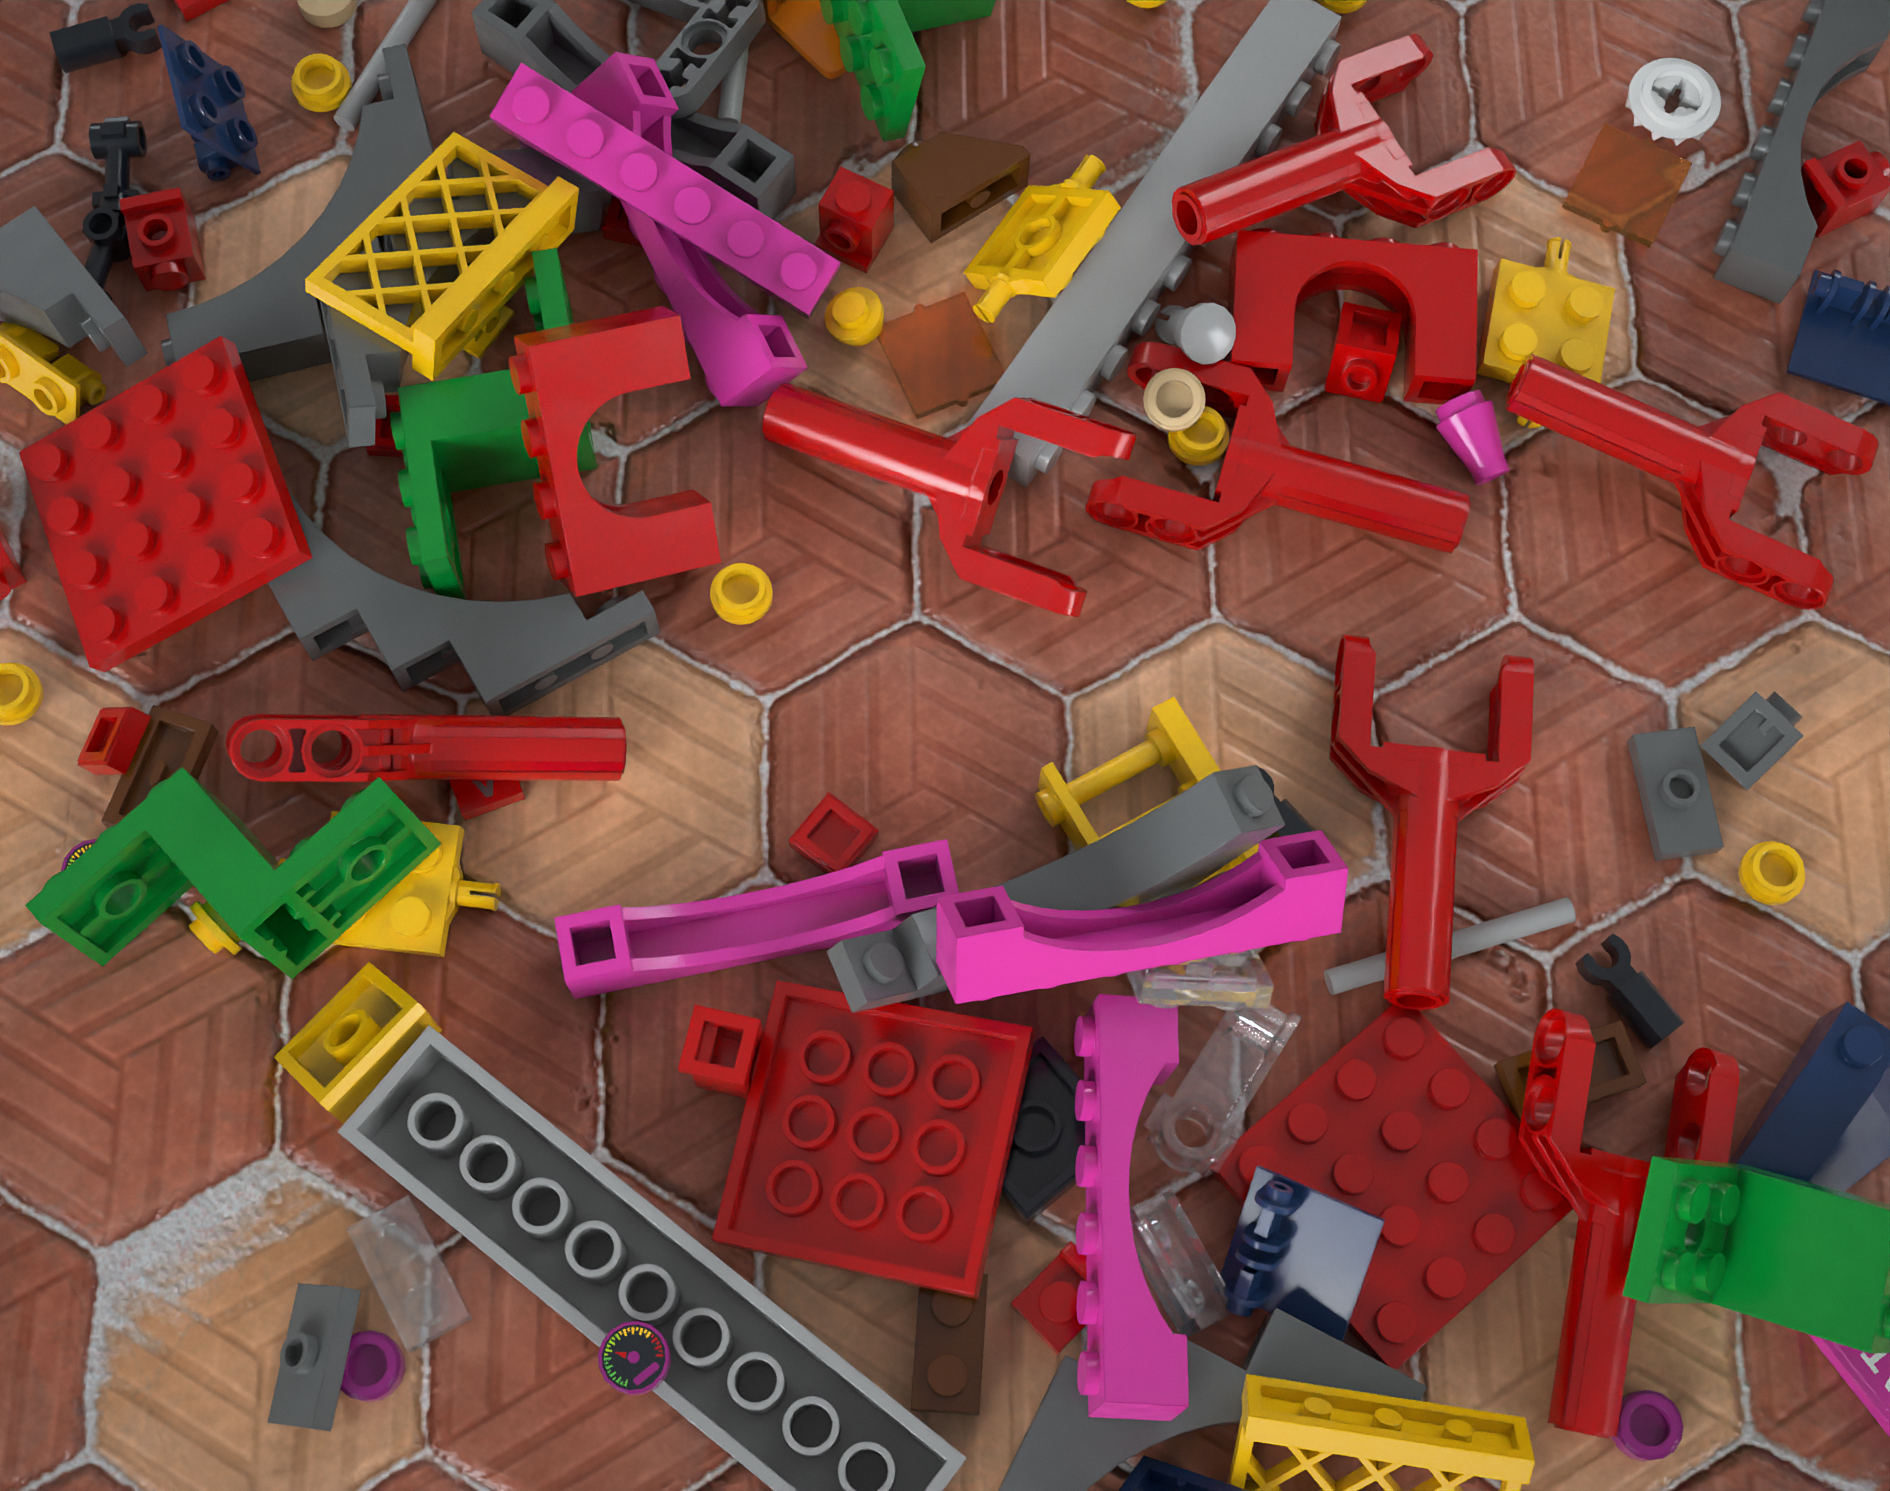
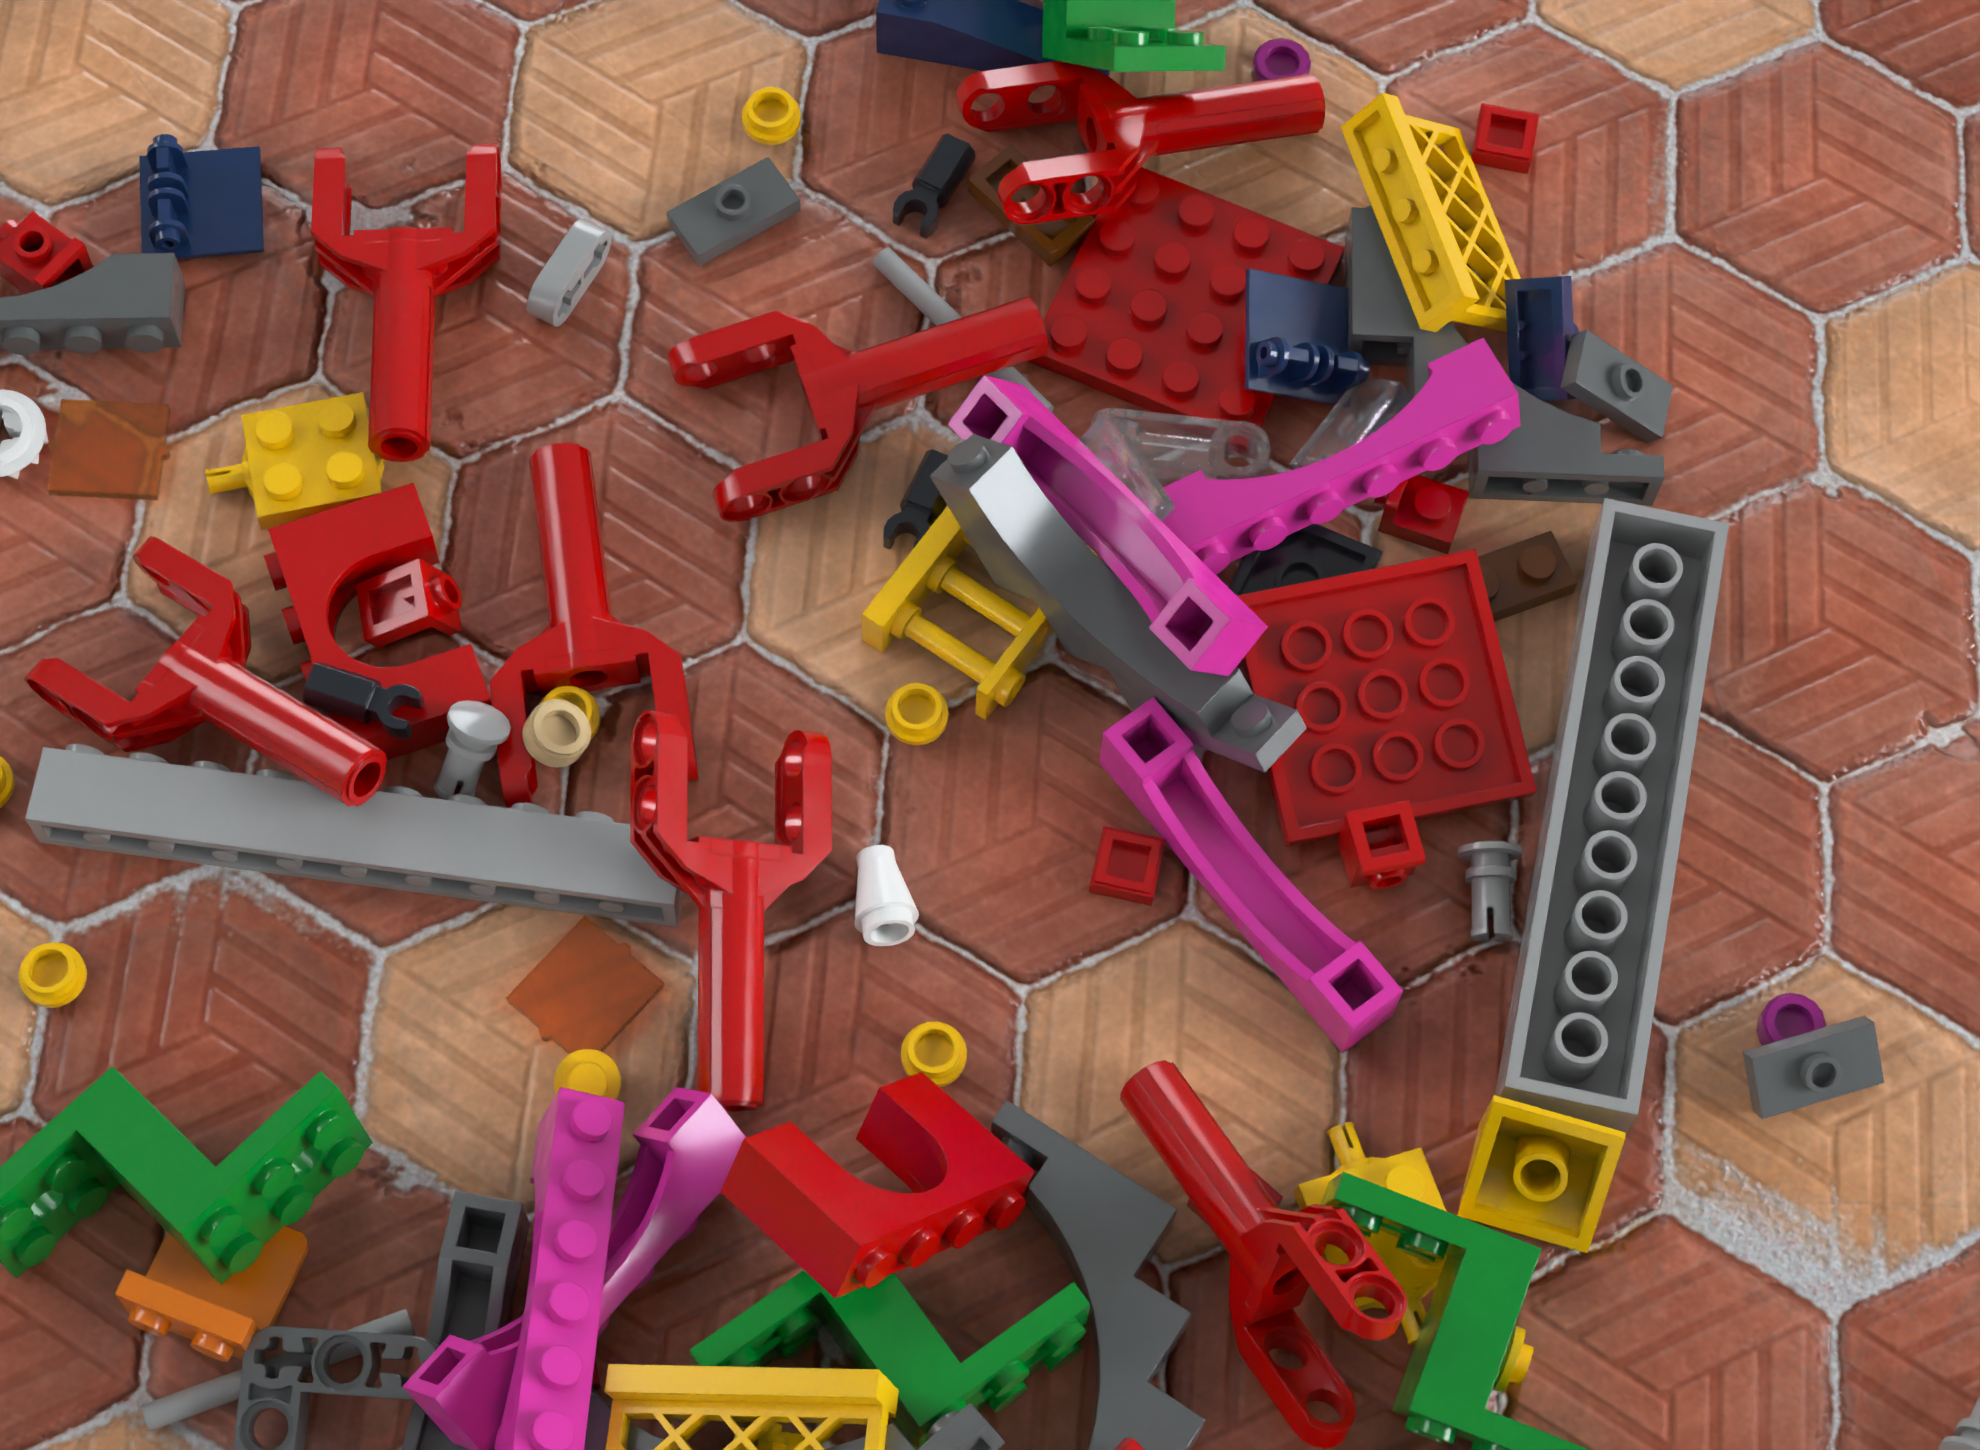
camera: 115 degrees left, 5 degrees down
clear plate [346,1195,473,1352] -> none
tile [598,1321,671,1396] -> none
red brick [814,166,894,274] -> none
reddish brown slope [891,132,1030,243] -> none
yellow plate [963,154,1121,323] -> none
dark pink cone [1435,390,1510,485] -> none
dark grey bracket [1700,691,1804,790] -> none
none -> black bar [303,661,424,739]
none -> light grey beam [527,219,612,327]
none -> white cone [854,845,919,946]
none -> yellow plate [885,683,948,745]
none -> light grey pin [1457,841,1523,942]

